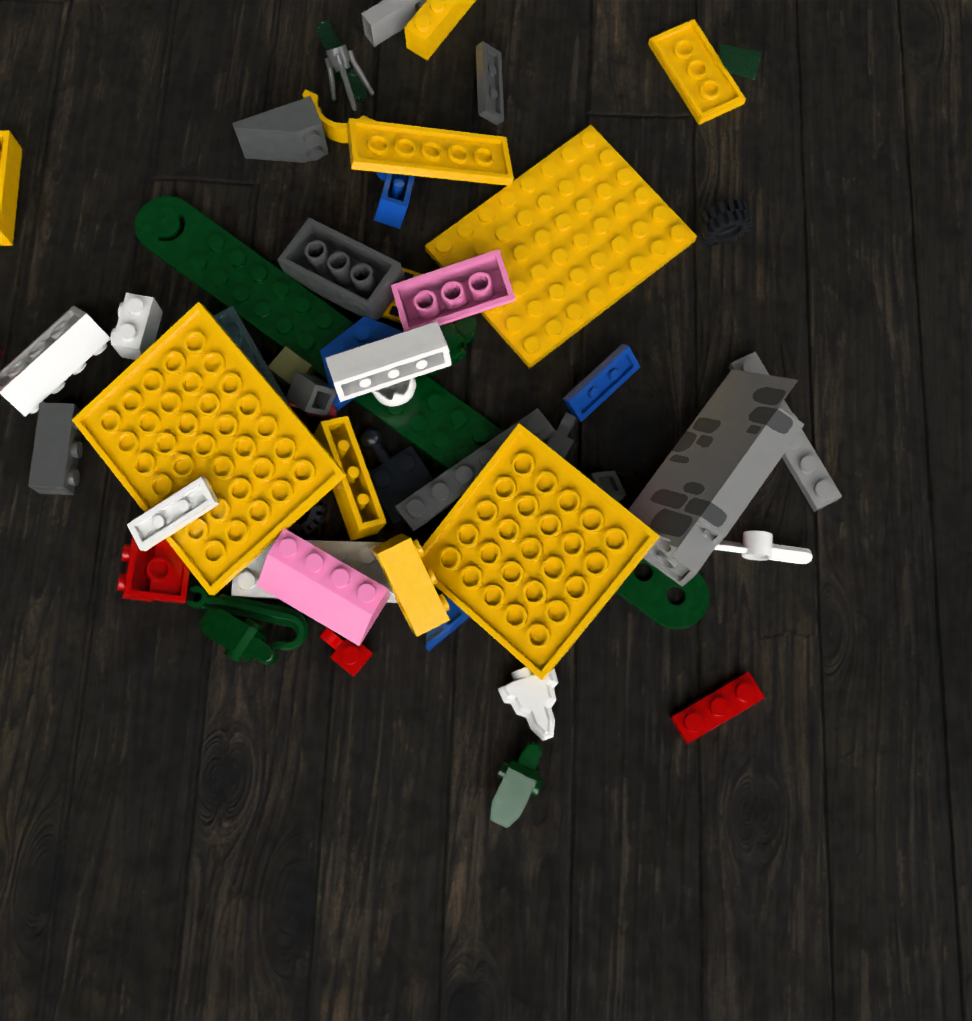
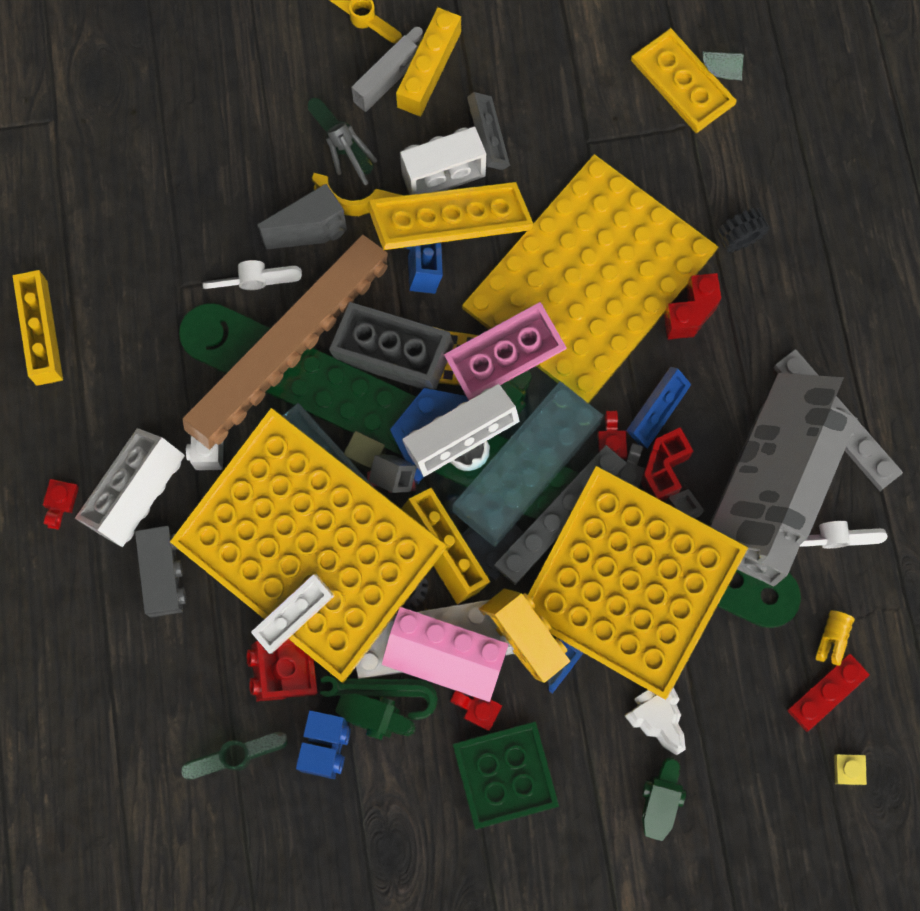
camera: 10 degrees left, 0 degrees up
none -> clear green piece [182,732,288,780]
none -> medium nougat brick [183,235,388,450]
none -> white piece [202,260,302,290]
none -> blue piece [296,710,351,779]
none -> white brick [400,126,486,195]
none -> clear light blue brick [453,381,603,547]
none -> dark green plate [453,722,559,830]
none -> red plate [598,411,627,459]
none -> red brick [641,427,693,501]
none -> red brick [664,273,721,340]
none -> yellow hinge [815,611,855,666]
none -> light yellow plate [834,754,867,785]

